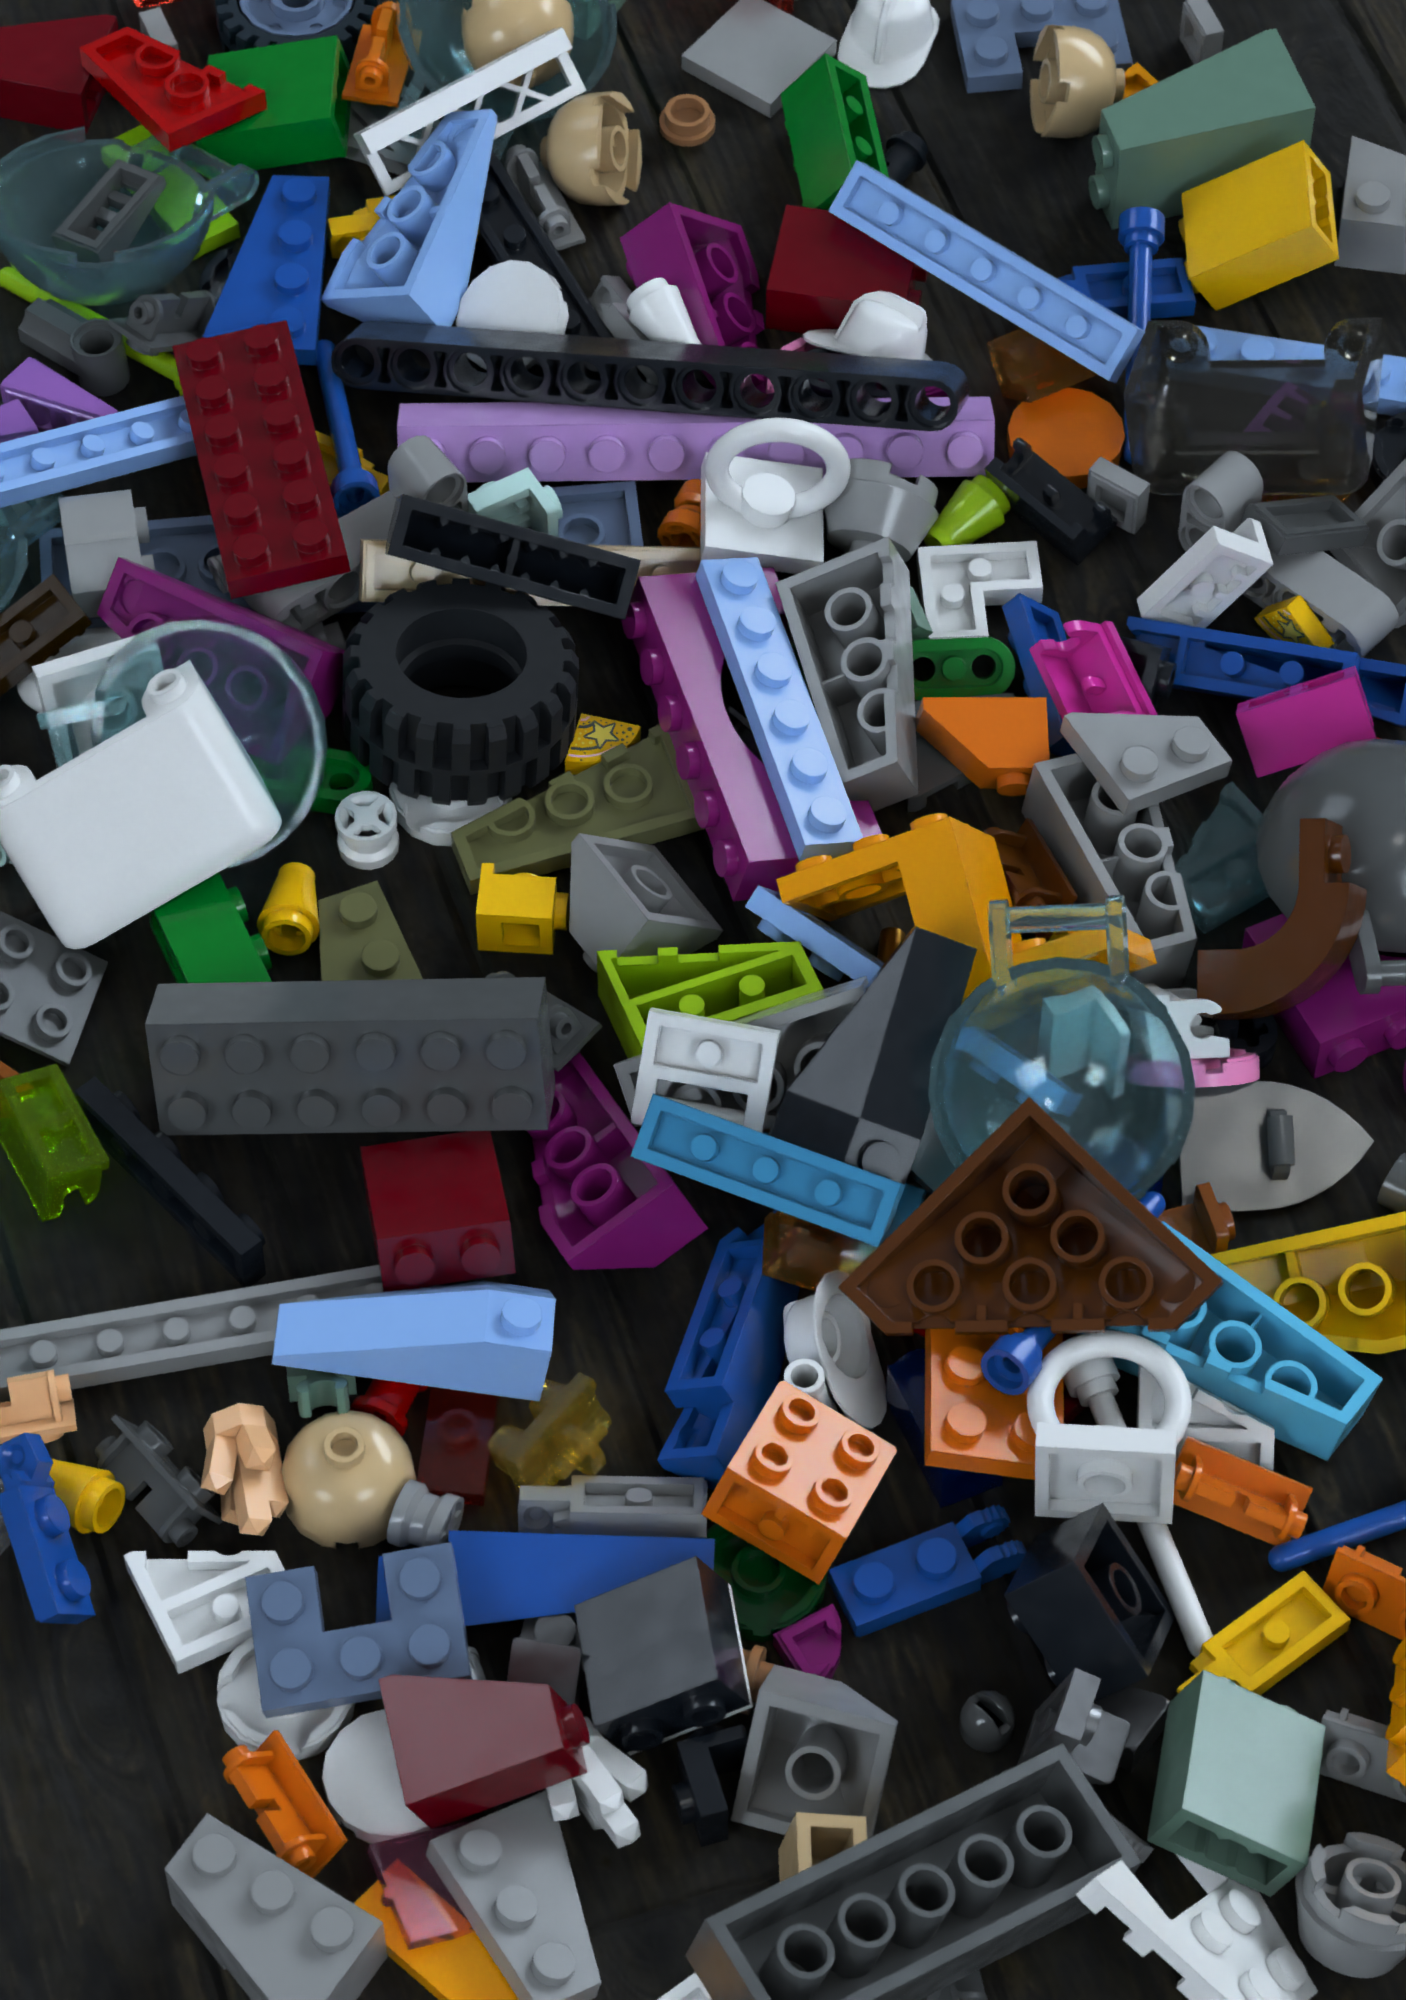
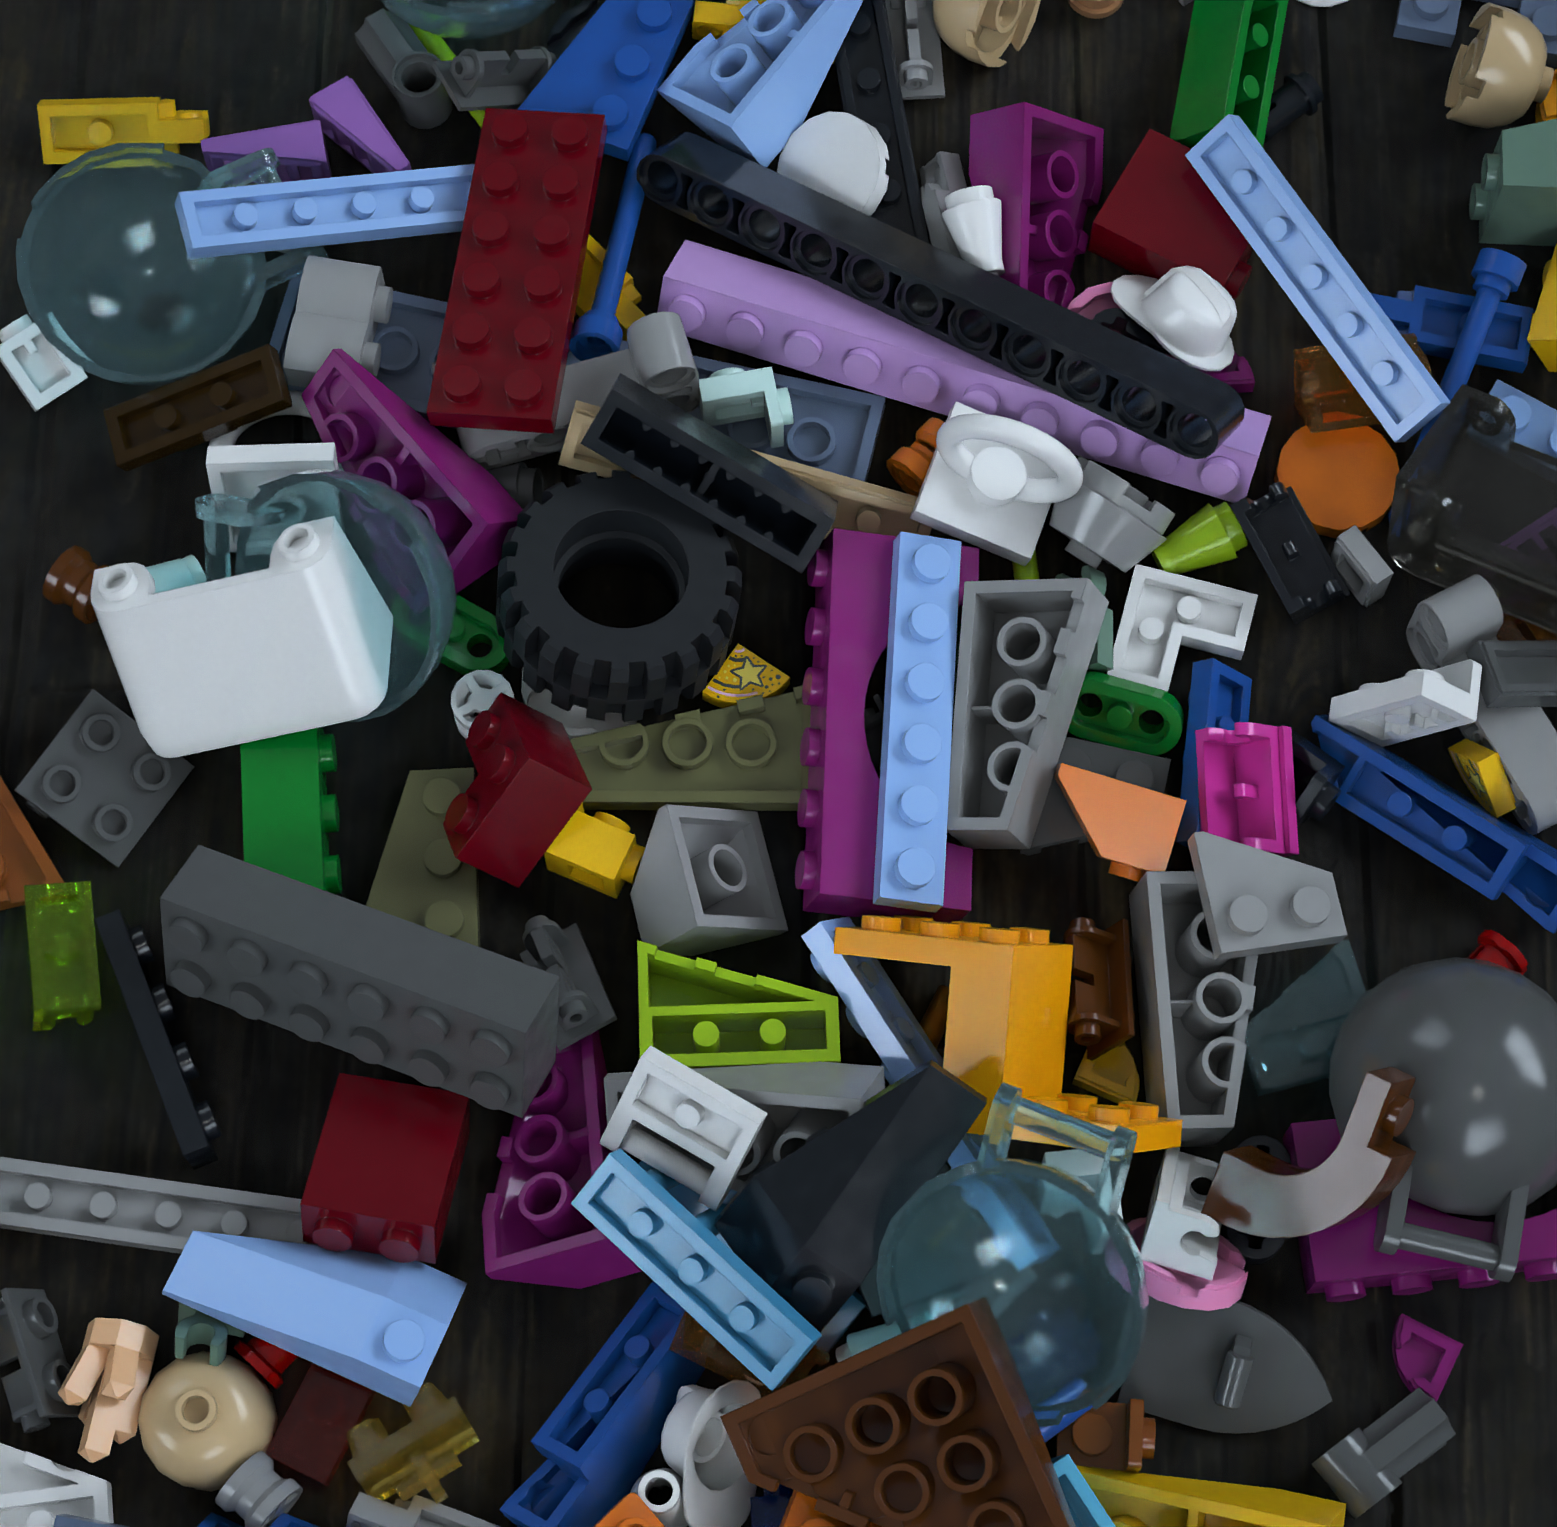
camera: 20 degrees right, 15 degrees up
yellow cone [257,862,320,956] -> none
dark pink hinge [1236,665,1376,778] -> none
none -> dark red brick [442,692,592,888]

